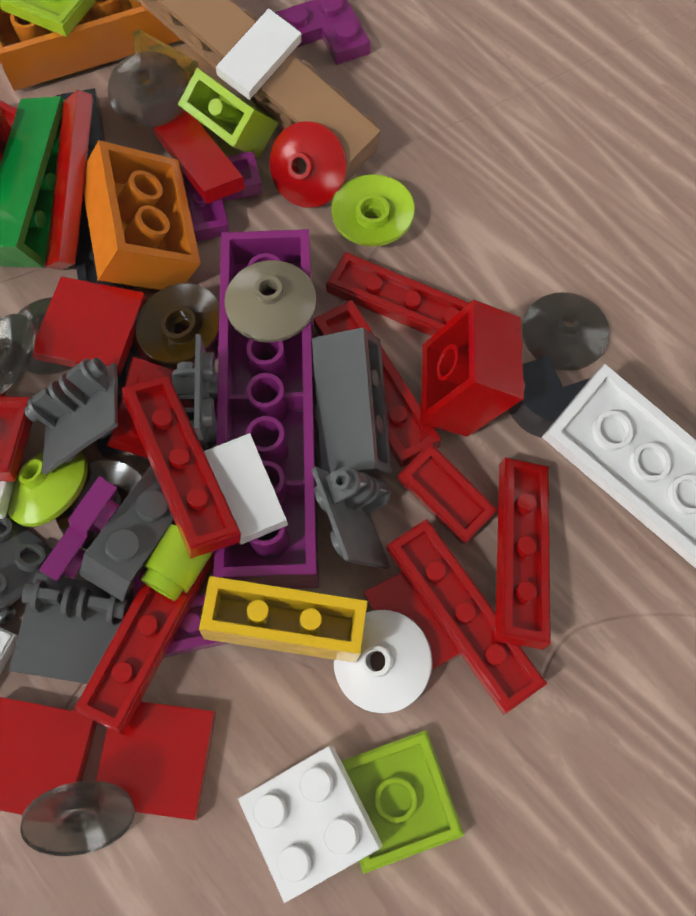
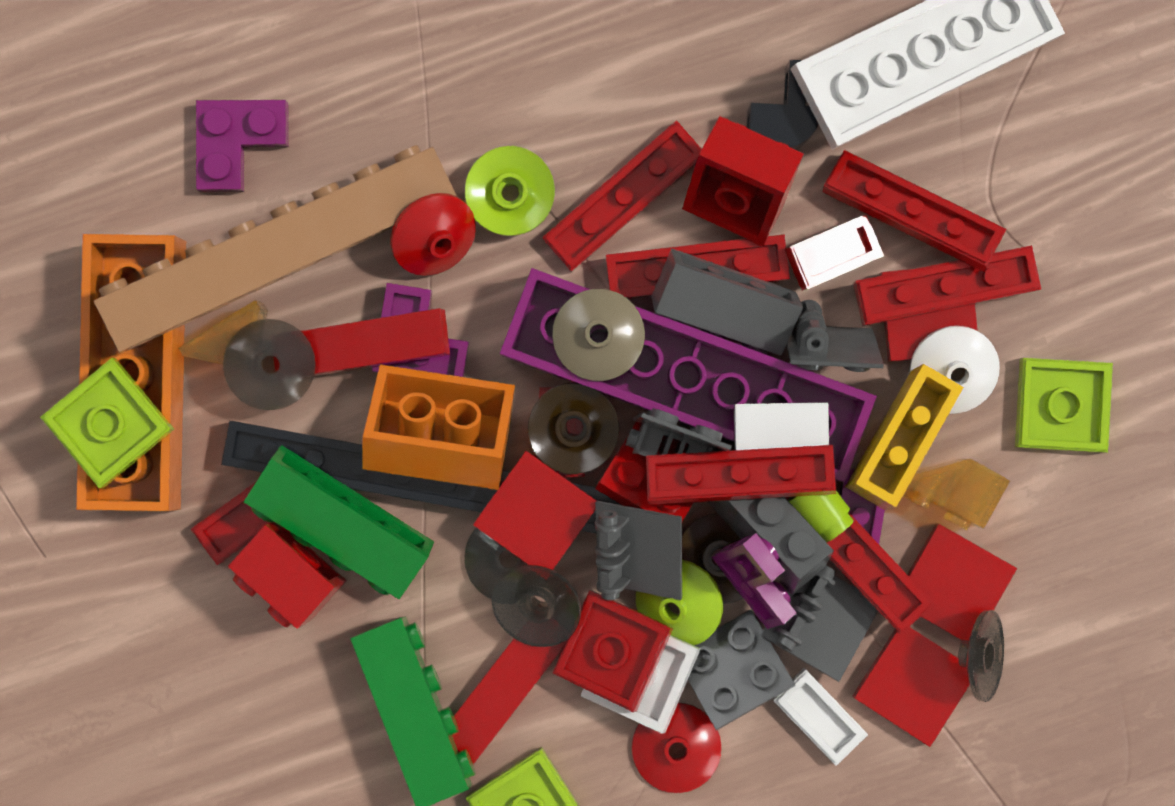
camera: 70 degrees left, 20 degrees up
red tile [45,90,93,270] -> none
lime brick [178,68,279,158] -> none
white tile [216,8,301,100] -> none
white plate [238,746,383,903] -> none
clear smoke dish [522,292,610,371] -> none
none -> clear yellow slope [904,458,1010,531]

